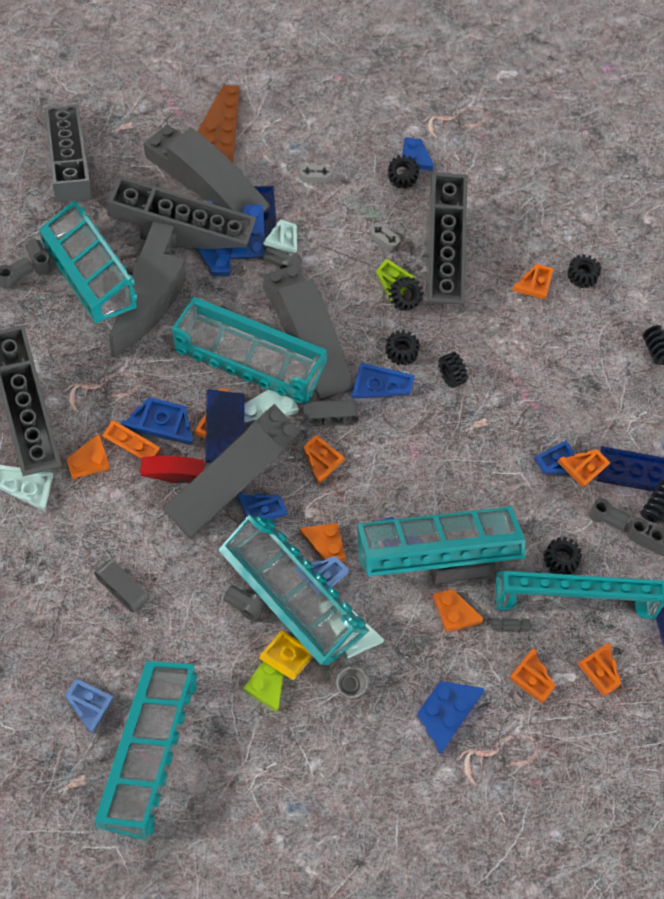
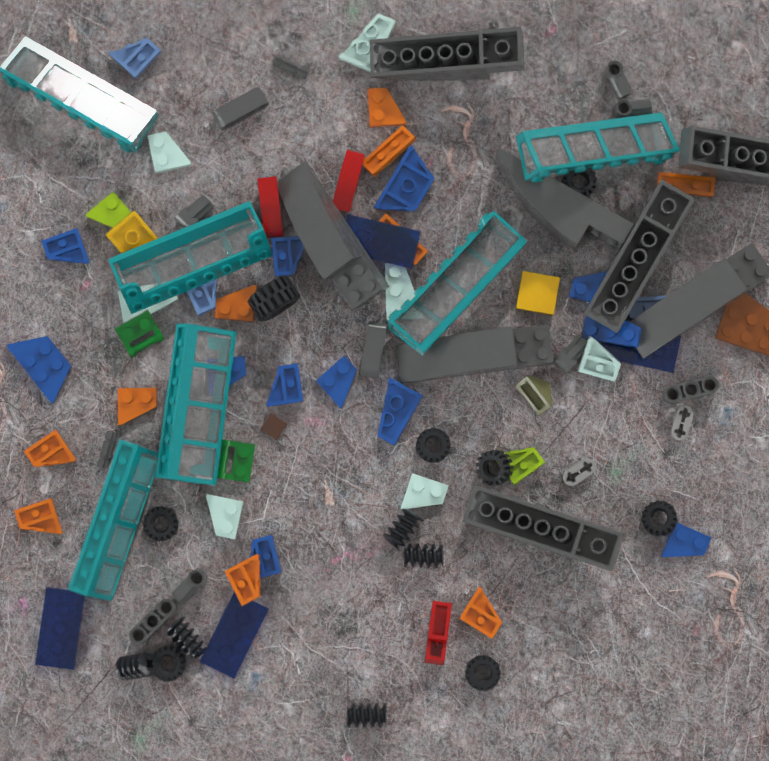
camera: 110 degrees right, 25 degrees up
orange wing [303,435,345,484] -> none
light grey hair [336,667,368,699] -> none
black tyre [438,352,468,388] -> none
none -> blue wing [41,228,90,264]
none -> green plate [114,310,165,358]
none -> light aqua wing [147,132,192,173]
none -> light aqua wing [206,494,243,539]
none -> green plate [217,439,256,483]
none -> black tyre [247,276,300,322]
none -> red slope [257,176,284,238]
none -> reddish brown slope [260,413,287,440]
none -> blue wing [266,363,304,407]
none -> dark grey axle [272,55,308,79]
none -> blue wing [316,356,357,409]
none -> black piece [383,508,424,551]
none -> light aqua wing [400,473,449,509]
none -> black piece [404,543,443,569]
none -> red slope [424,601,452,665]
none -> olive slope [515,375,553,415]
none -> yellow tile [516,271,560,316]
none -> orange plate [656,172,715,198]
none -> dark grey beam [662,376,719,404]

